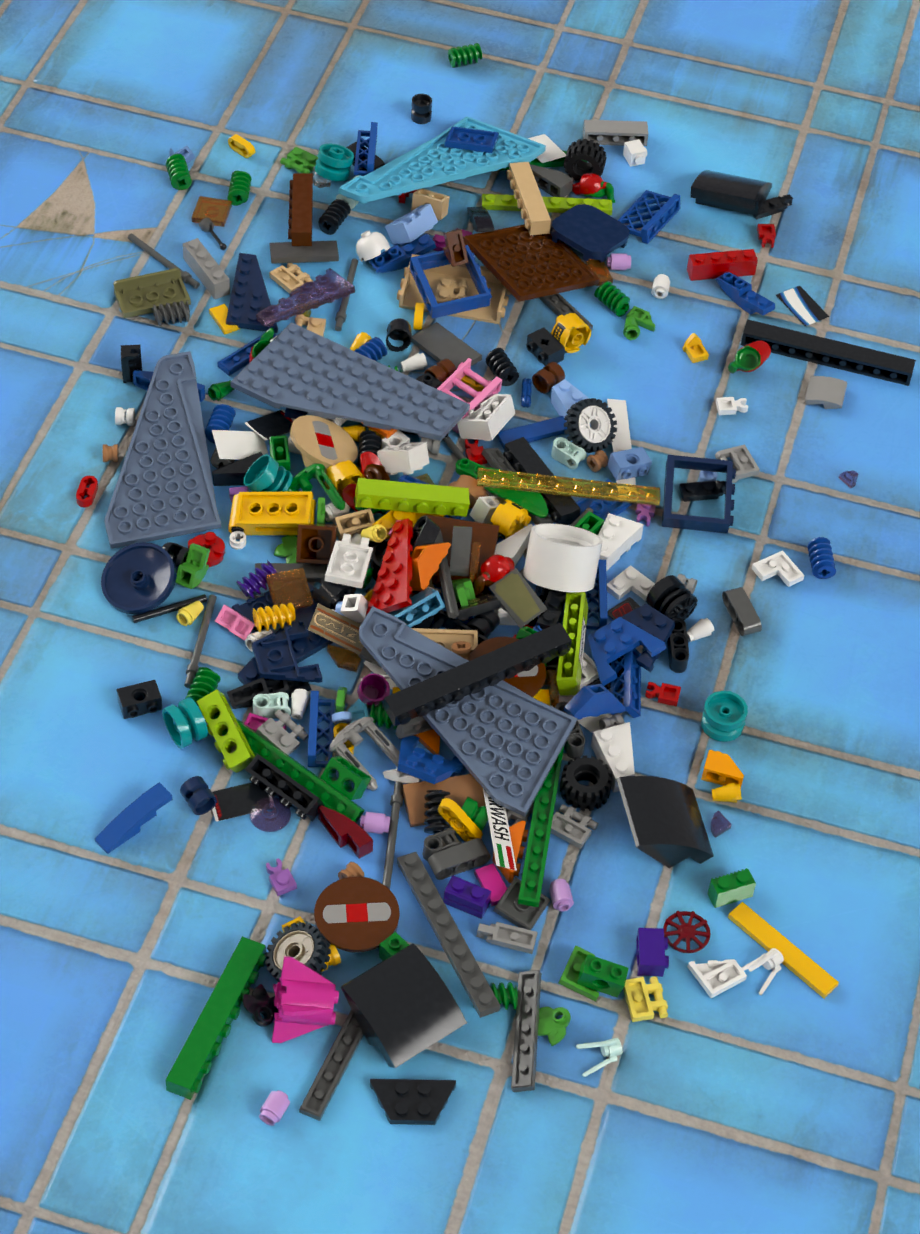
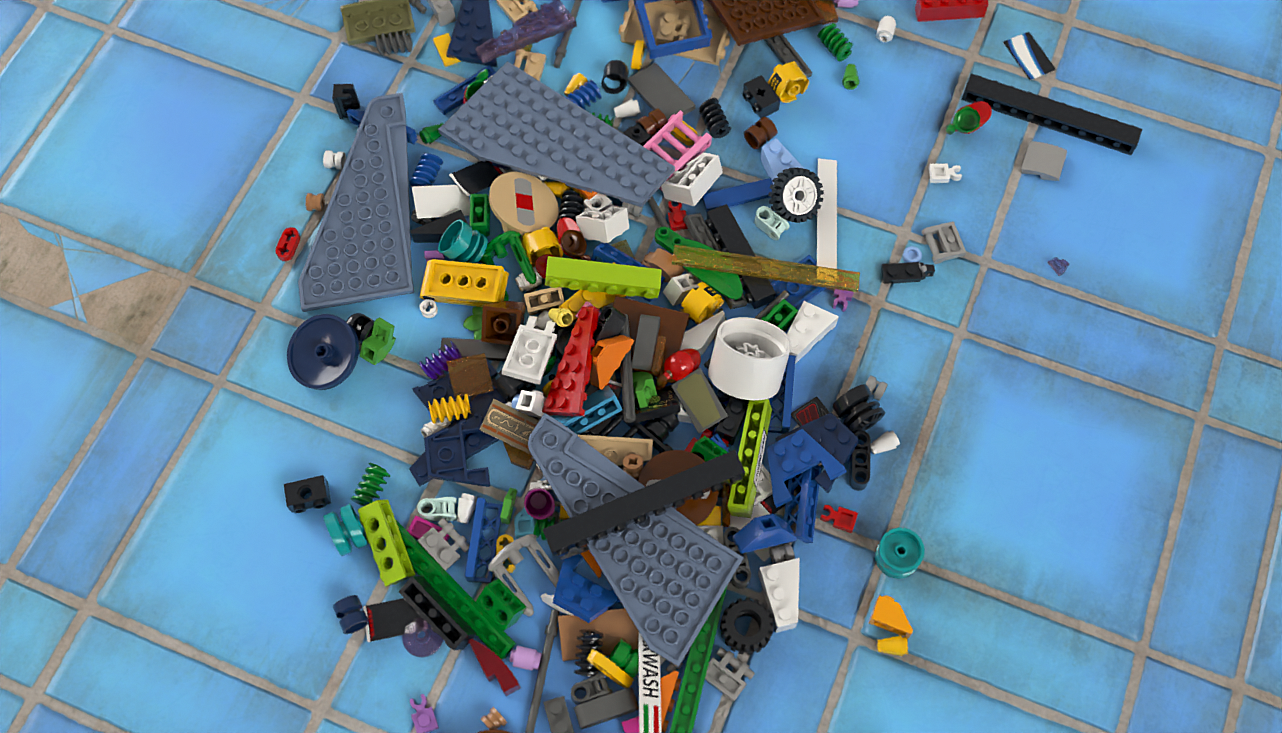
camera: 10 degrees right, 15 degrees up
blue slope [95,782,173,854] -> none
black bar [132,594,207,623] -> none
light yellow cone [176,601,204,626] -> none
dark grey bar [184,594,217,688] -> none
red plate [188,532,225,567] -> none
bright pink slope [215,605,255,641] -> none
black slope [227,677,312,709] -> none
bright green tile [317,497,325,524] -> none
light blue tile [331,711,352,724] -> none
blue axle [521,378,532,408] -> none
medium nougat wheel [586,450,609,472] -> none
medium blue brick [607,447,652,481] -> none
white plate [607,565,655,601] -> none
black slope [616,776,714,868] -> none
bright green tile [626,306,655,332] -> none
dark blue window [662,455,736,533] -> none
yellow tile [682,333,709,363] -> none
clear purple tile [710,810,732,838] -> none
blue slope [716,272,775,316] -> none
dark grey beam [722,587,762,636] -> none
white plate [751,550,805,587] -> none
blue piece [807,537,836,579] -> none

